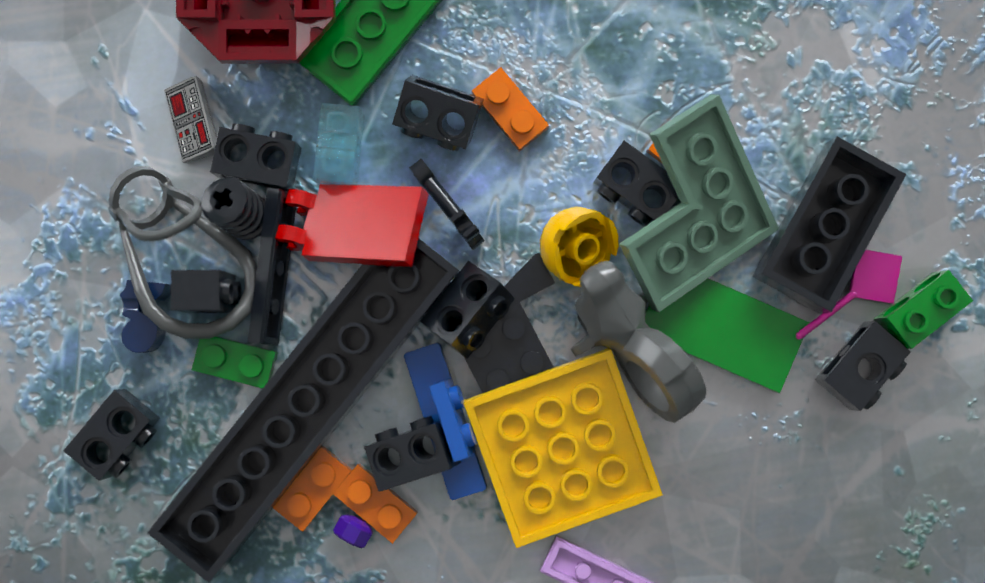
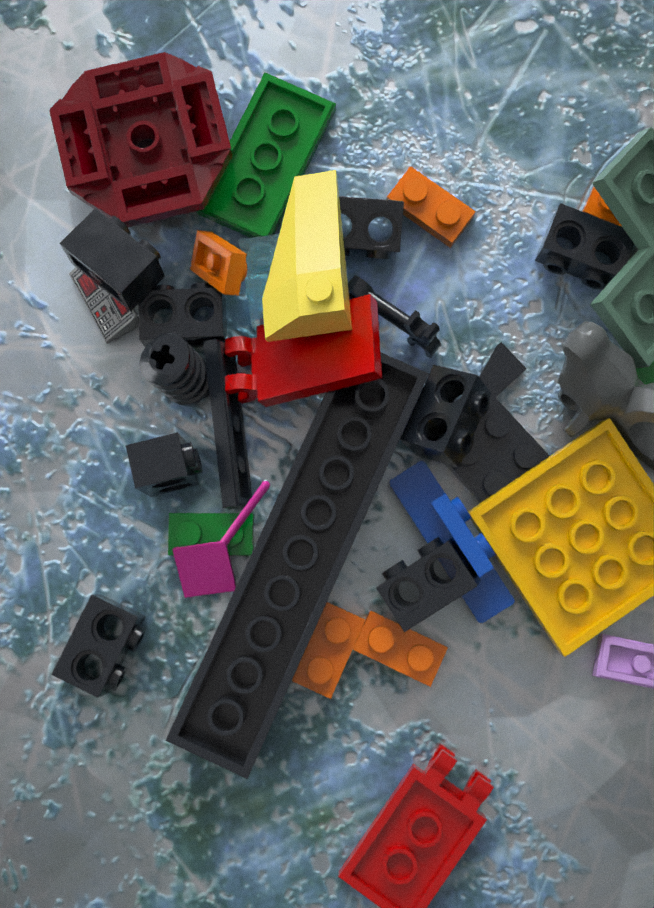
camera: 15 degrees left, 5 degrees down
dark grey animal [108,166,257,339] -> none
dark blue leg [120,280,171,353] -> none
dark purple tile [333,514,373,549] -> none
yellow cylinder [540,206,619,287] -> none
none -> black brick [60,208,165,311]
none -> dark pink piece [172,481,270,598]
none -> orange plate [190,230,247,296]
none -> light yellow wedge [262,170,352,342]

